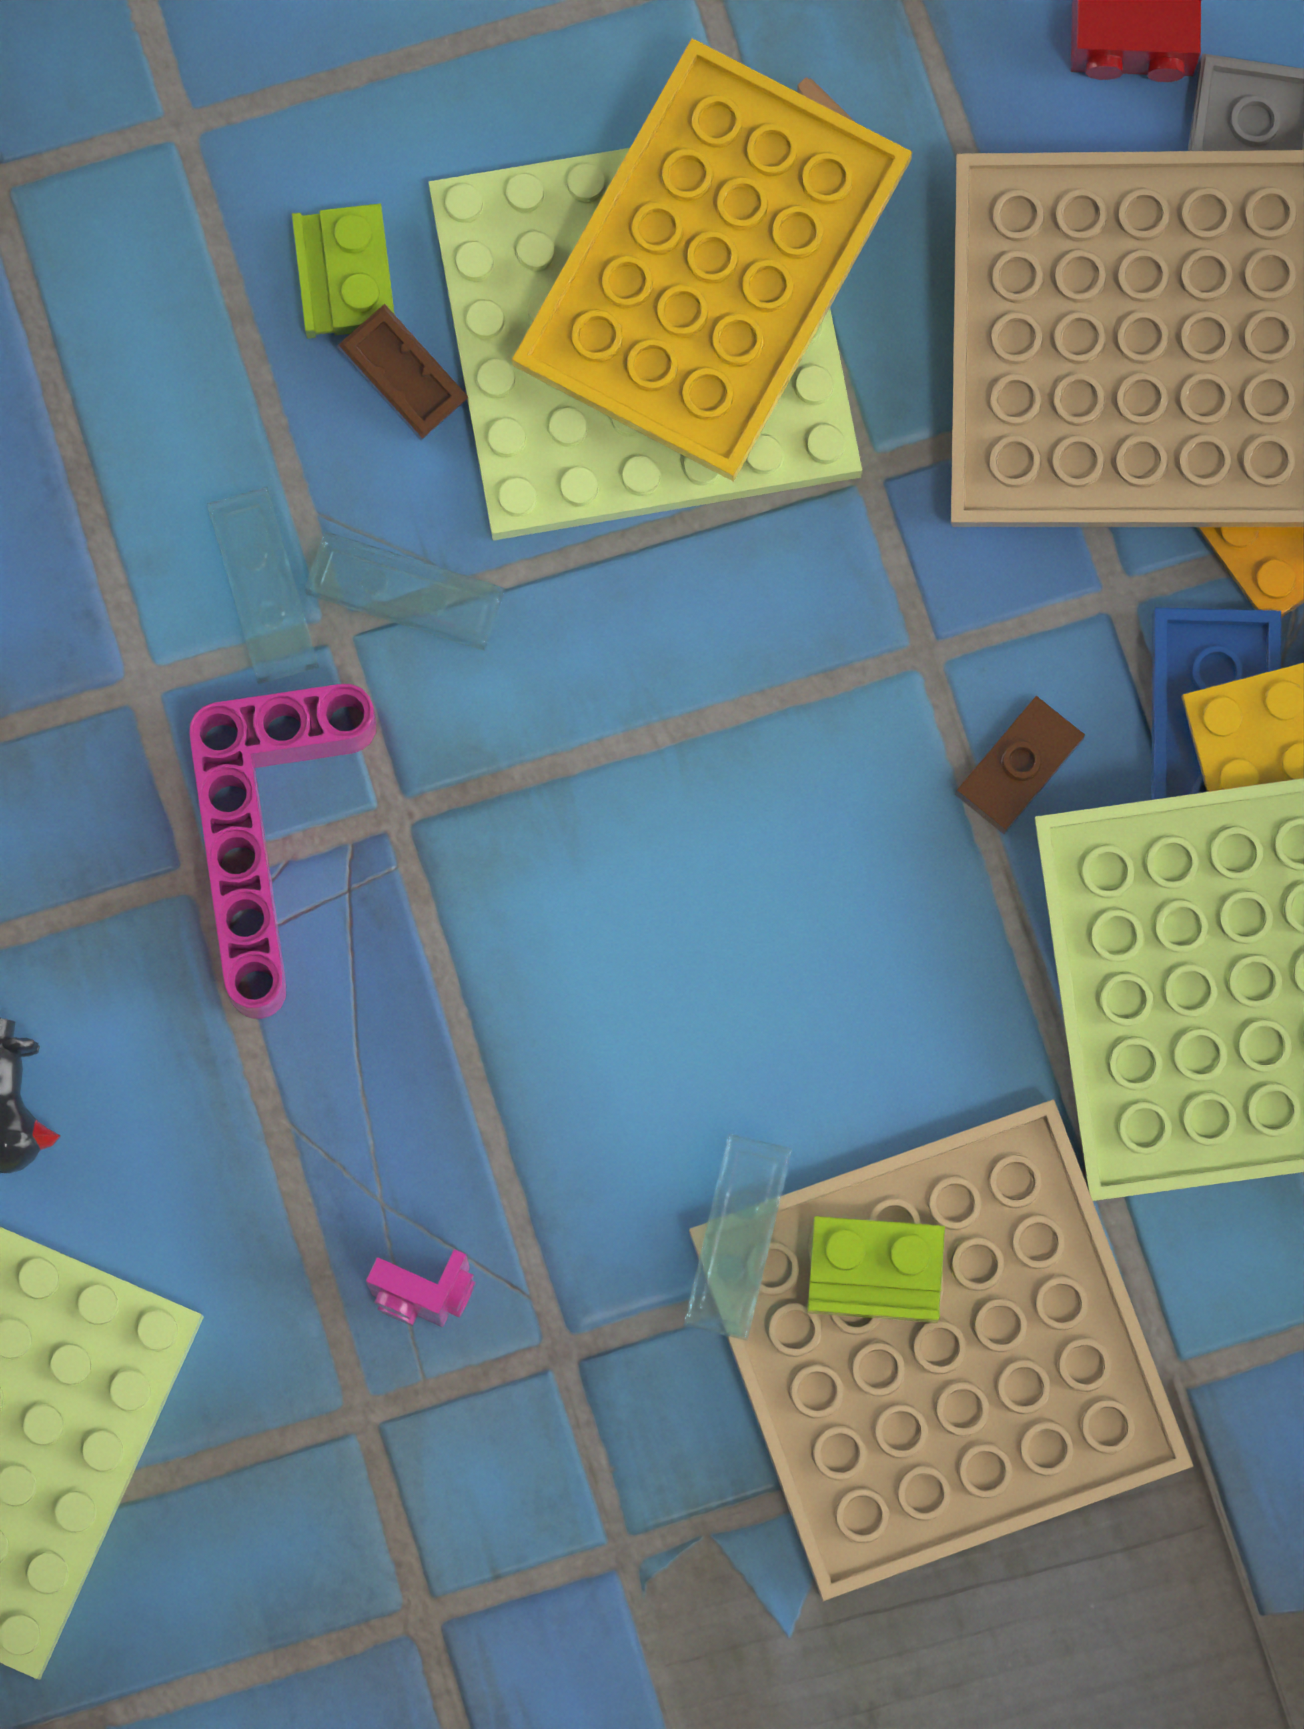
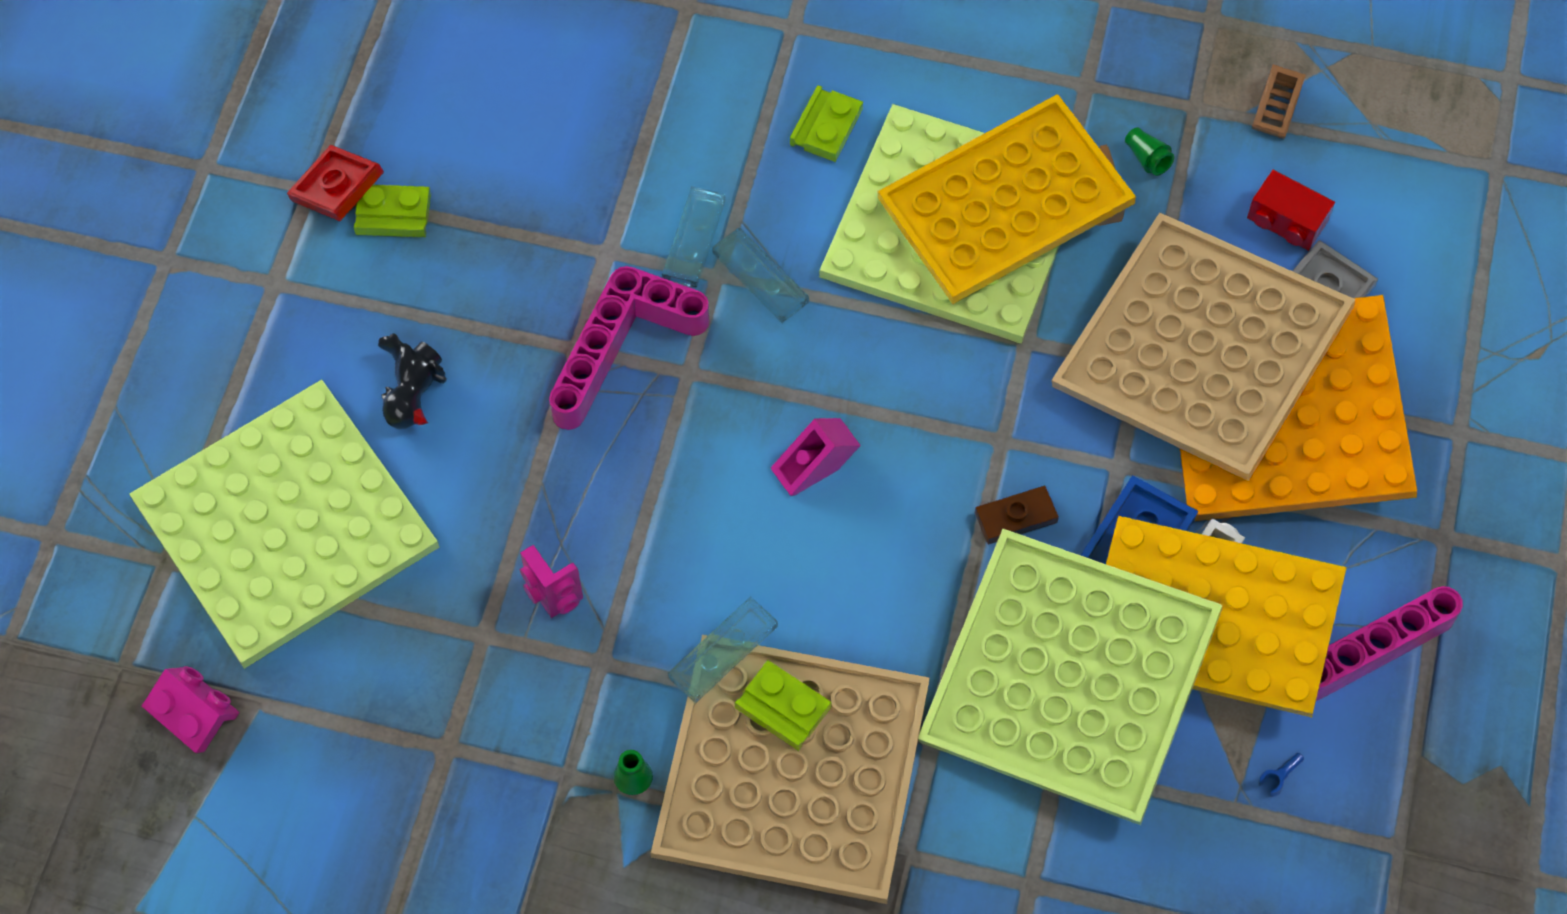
camera: 35 degrees right, 15 degrees down
reddish brown plate [337,304,468,441] -> none
none -> green cone [614,750,653,795]
none -> dark pink slope [771,418,861,496]
none -> green cone [1125,127,1175,176]

